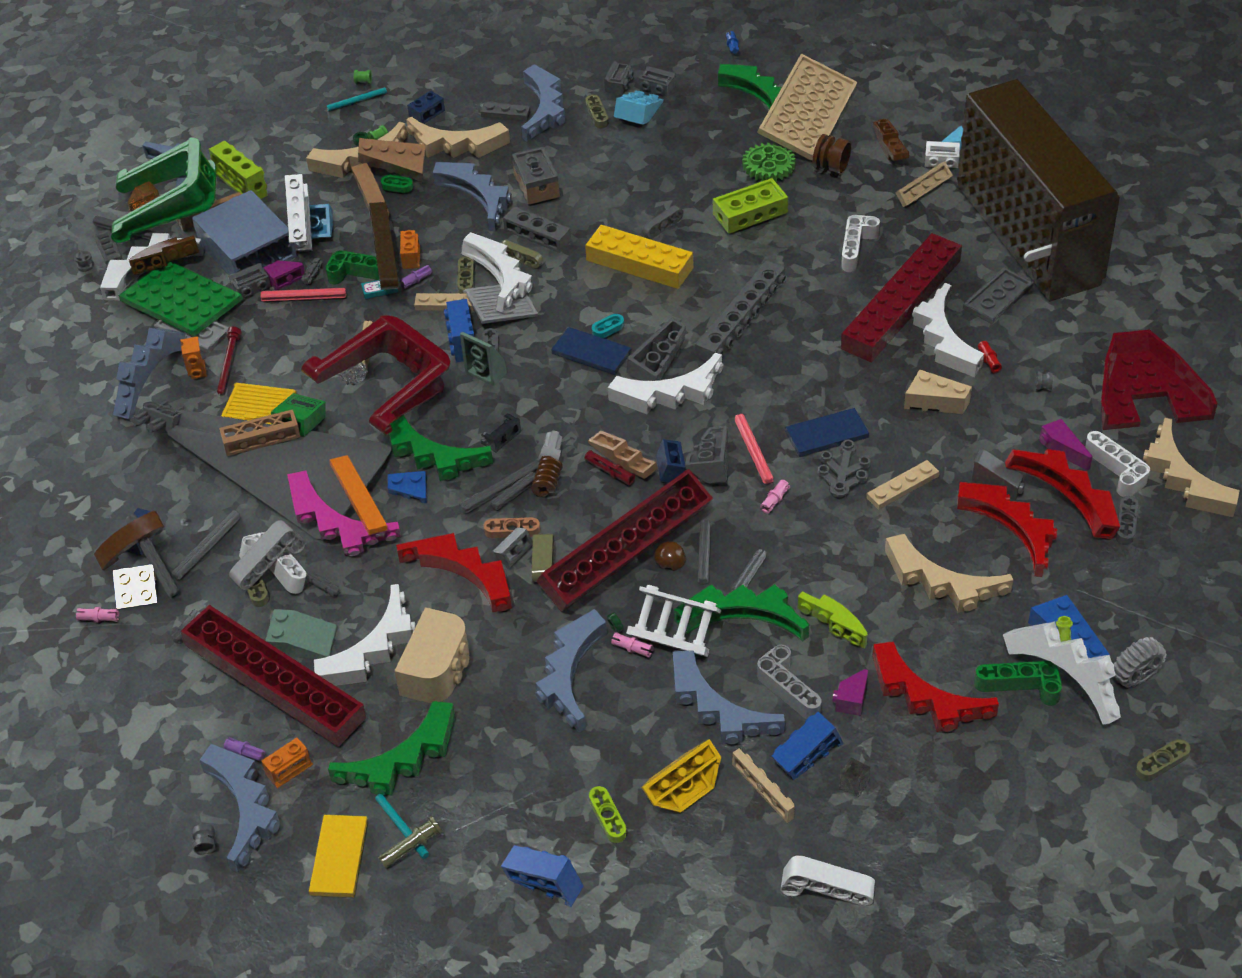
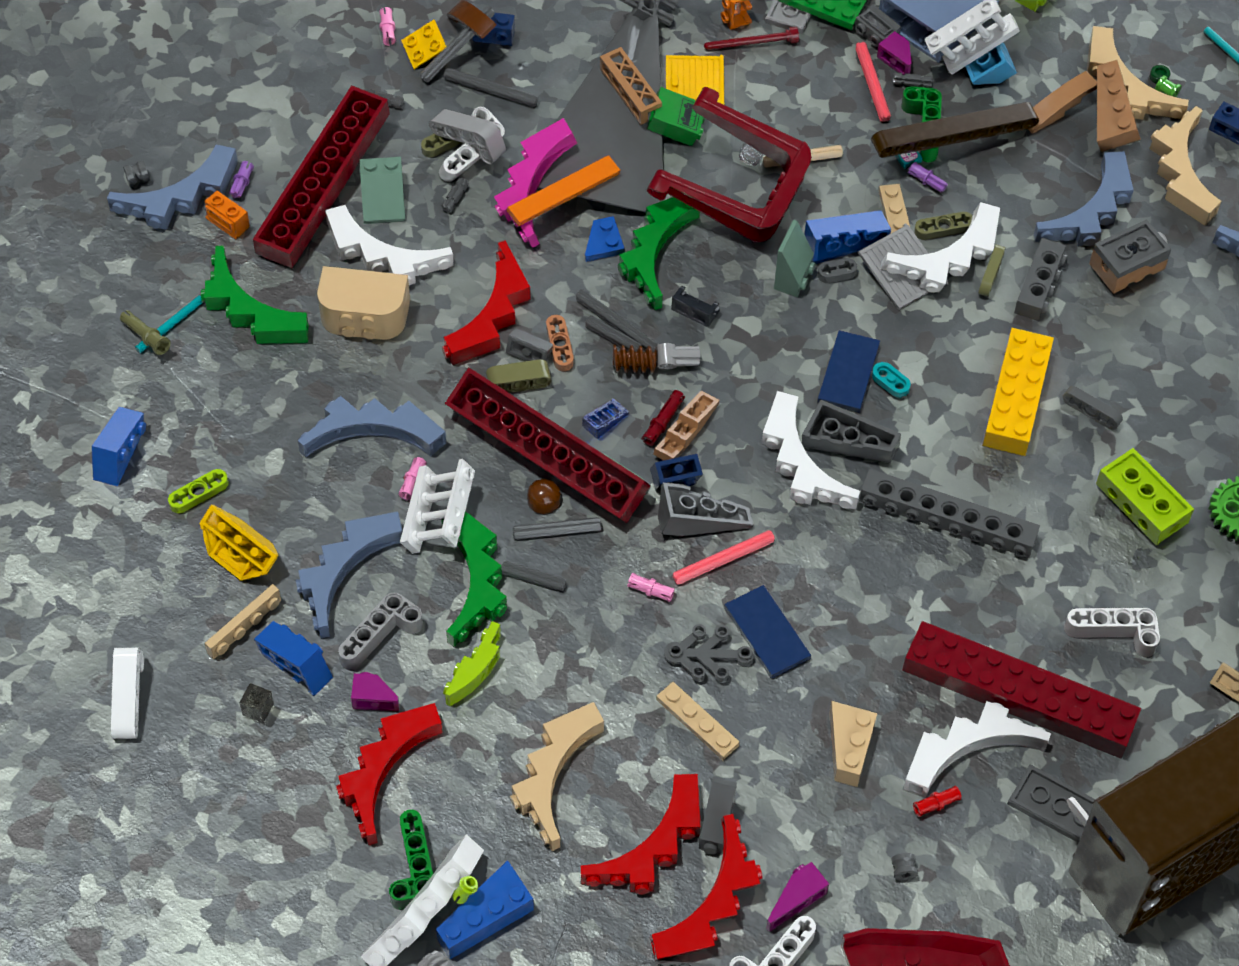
camera: 75 degrees right, 10 degrees up
yellow tile [309,815,368,897] -> none
green plate [381,175,413,193] -> none
orange window [400,230,420,269] -> none
dark green tile [607,612,624,633] -> none
none -> clear blue slope [582,398,629,439]

